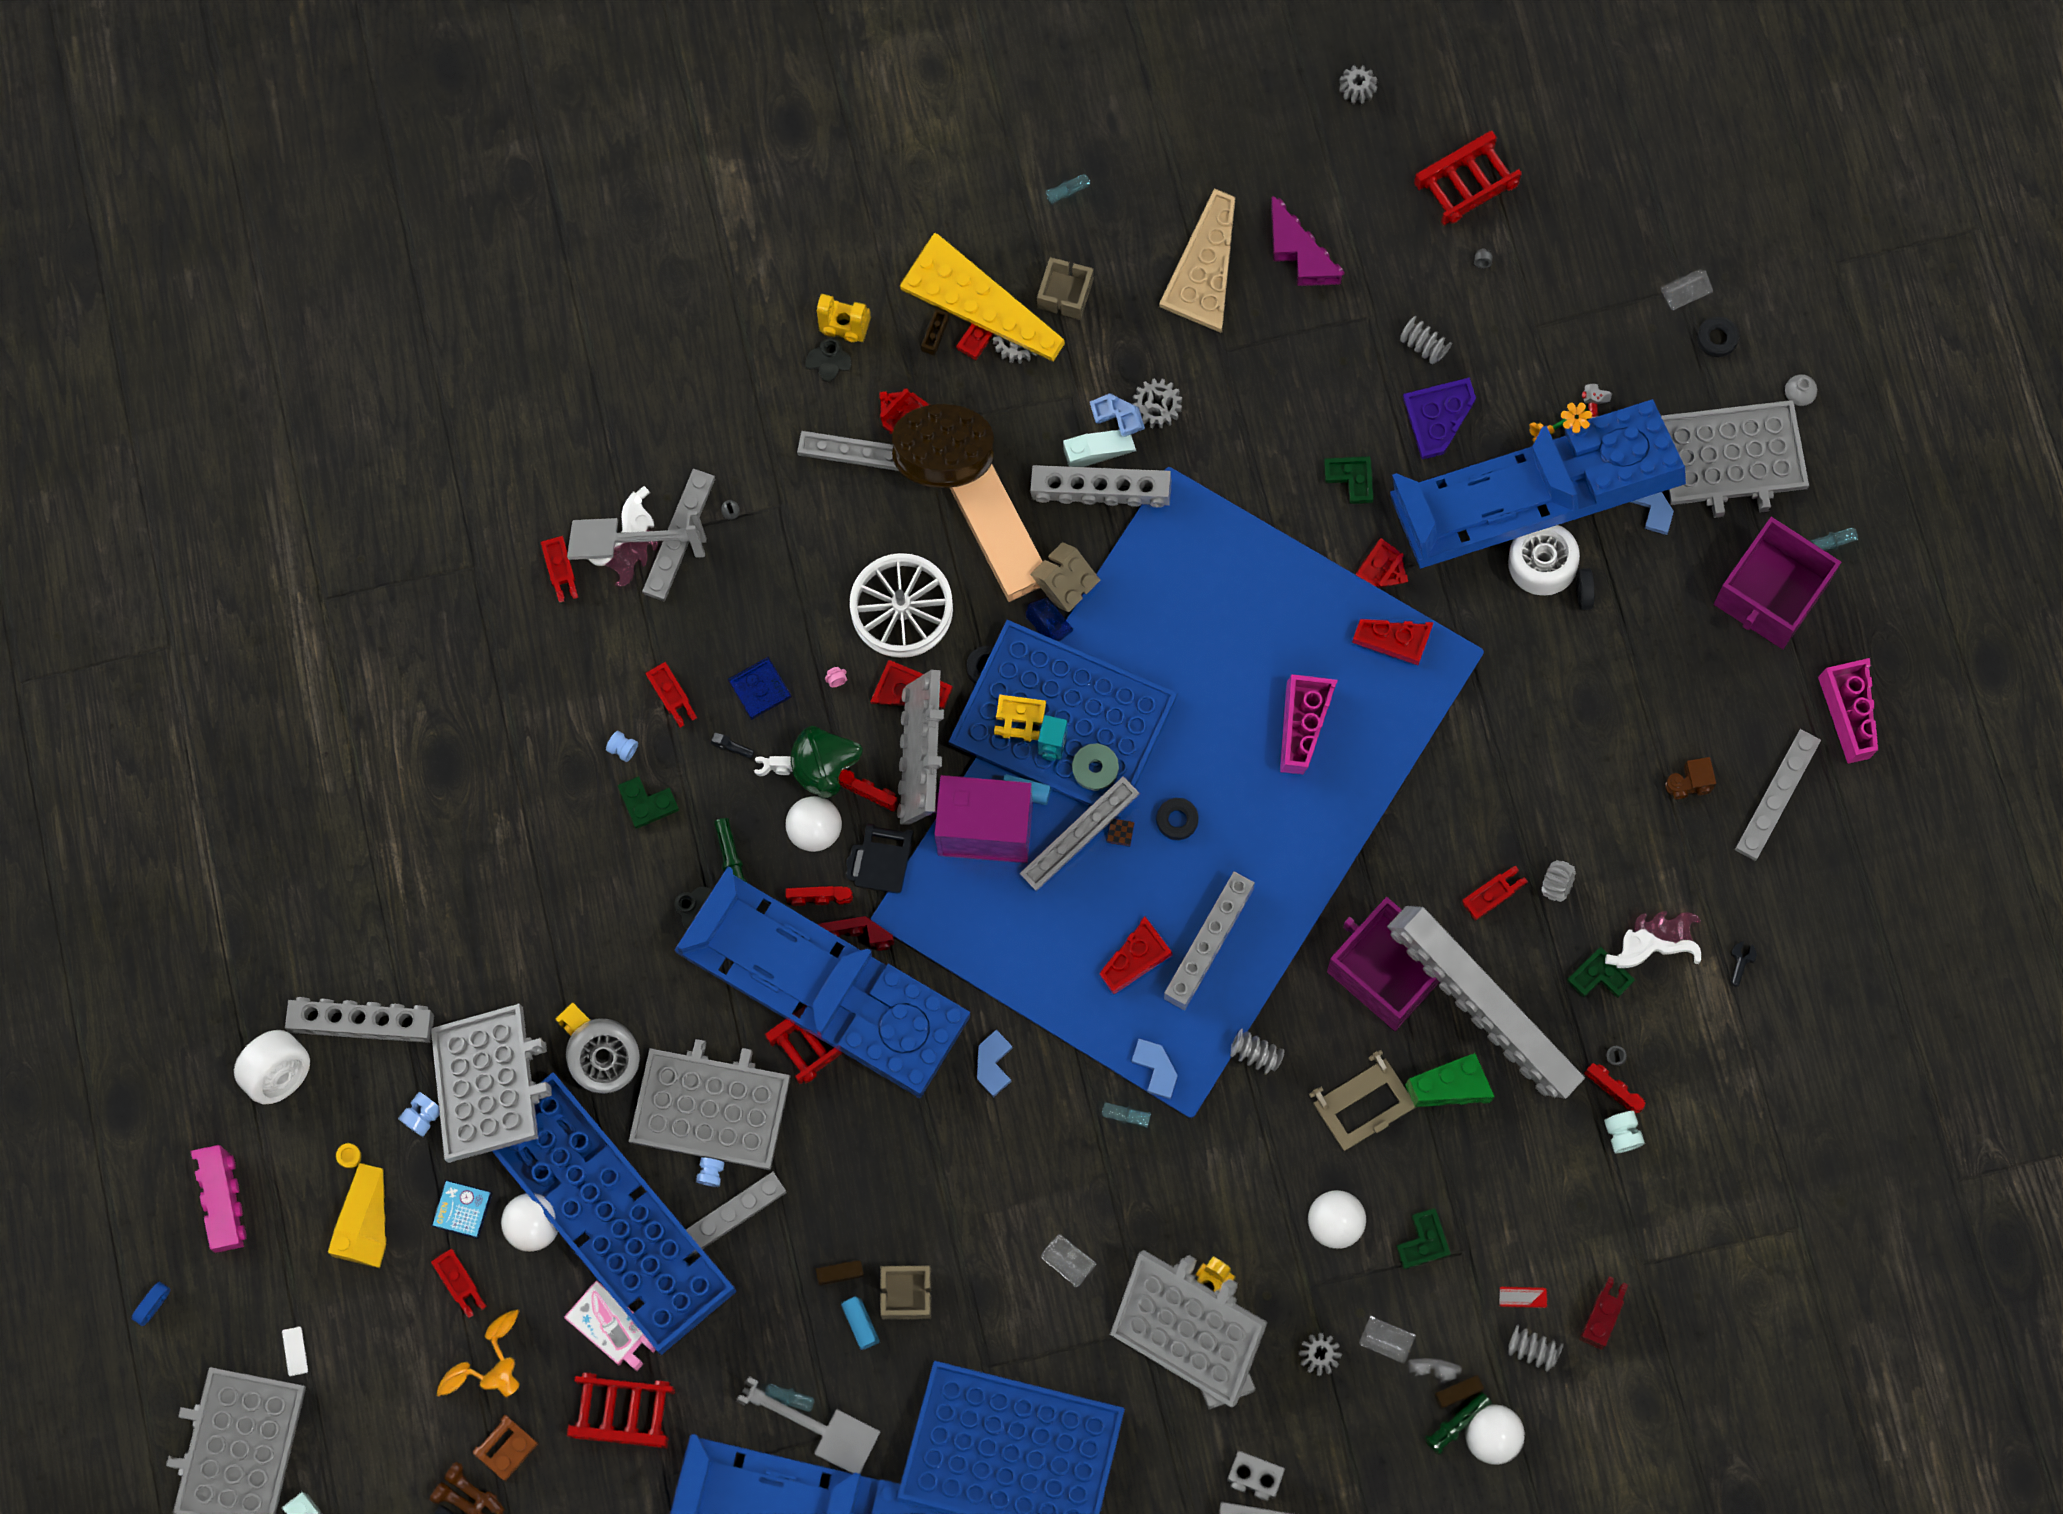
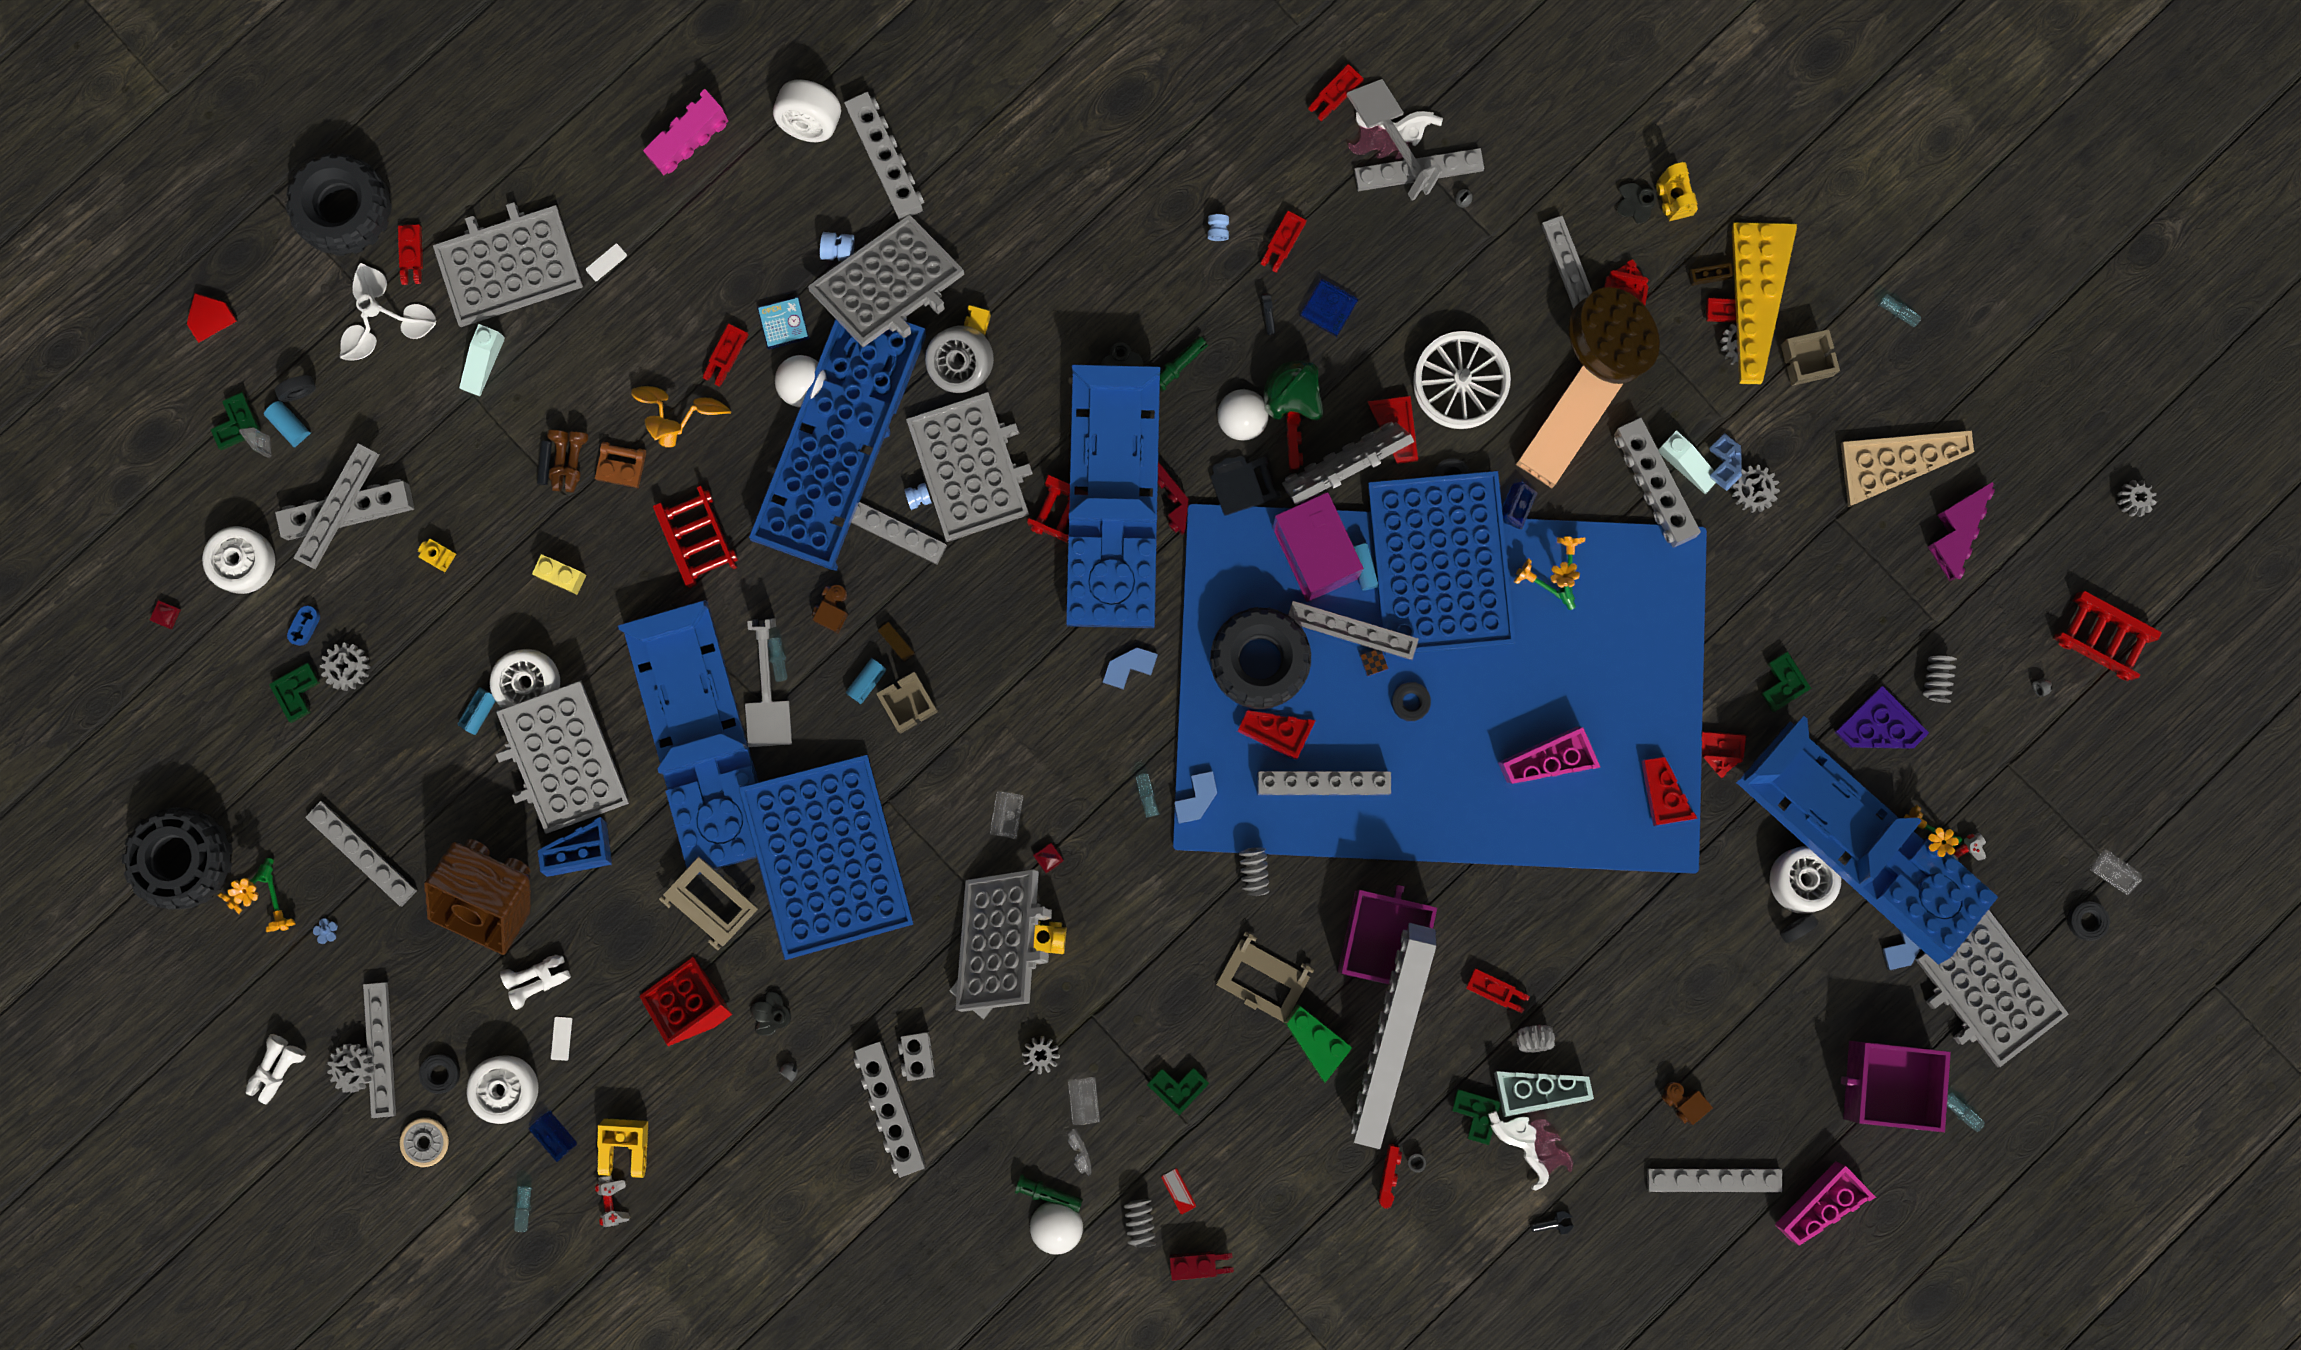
camera: 55 degrees right, 10 degrees up
blue beam [132,1282,170,1326] -> none
yellow wedge [328,1163,386,1268] -> none
yellow tile [336,1143,361,1168] -> none
tile [564,1280,656,1371] -> none
dark green plate [617,776,679,829] -> none
white plate [754,756,792,776] -> none
red hinge [786,886,853,906] -> none
bright pink plate [825,667,847,688] -> none
yellow plate [994,695,1046,742] -> none
dark tan piece [1030,542,1100,612] -> none
teal brick [1038,715,1068,761] -> none
sand green tile [1072,743,1119,791] -> none
white piece [1308,1190,1366,1249] -> none
dark brown piece [1435,1375,1484,1409] -> none
light aqua wheel [1604,1111,1645,1153] -> none
light grey brick [1785,375,1817,406] -> none
none -> reddish brown brick [812,585,848,634]
none -> dark red tile [1033,843,1064,873]
none -> black tyre [1210,607,1311,709]
none -> light aqua wedge [1494,1071,1594,1117]
none -> light orange plant [1513,536,1585,610]

